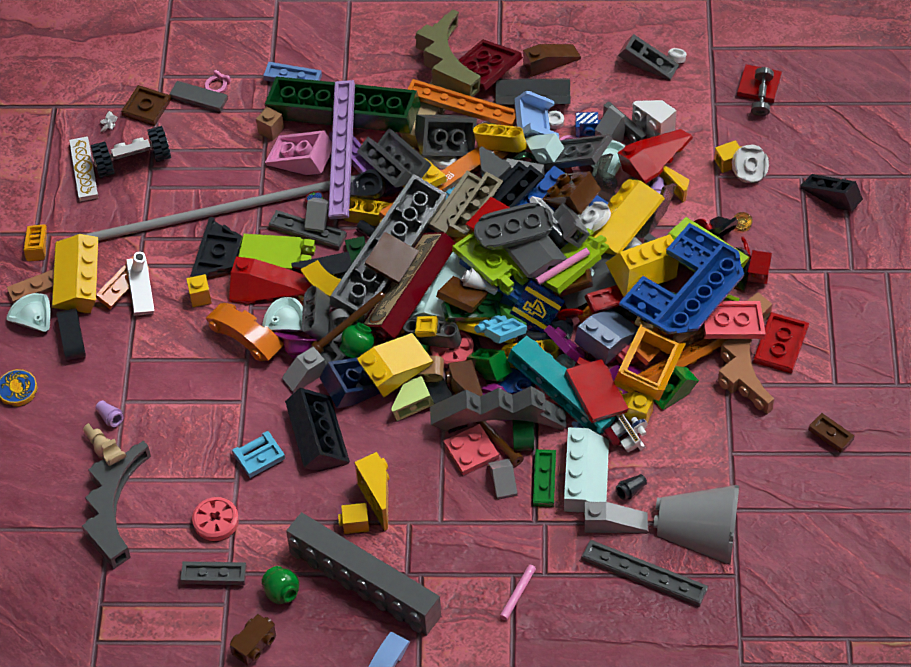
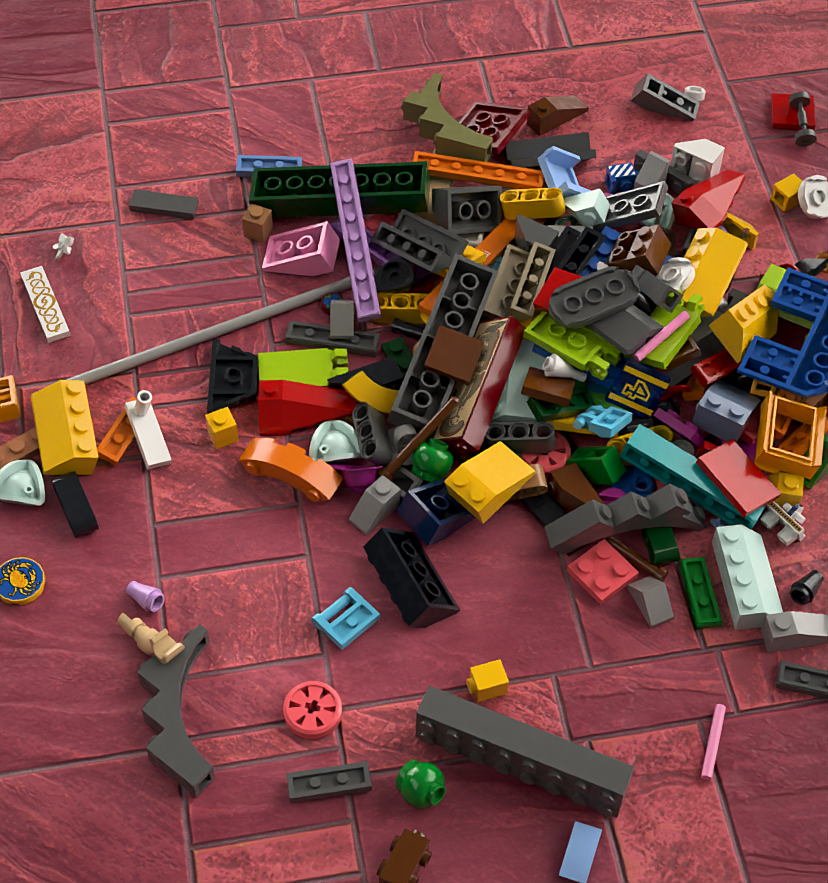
camera: 15 degrees left, 0 degrees up
black plate [90,126,171,178] -> none
reddish brown tile [121,85,172,126] -> none
bright pink piece [205,70,231,93] -> none
yellow slope [354,452,390,531] -> none
yellowish green slope [391,376,434,421] -> none
yellow tile [415,316,438,337] -> none
white tile [548,111,564,129] -> none
dark red tile [604,426,621,447] -> none

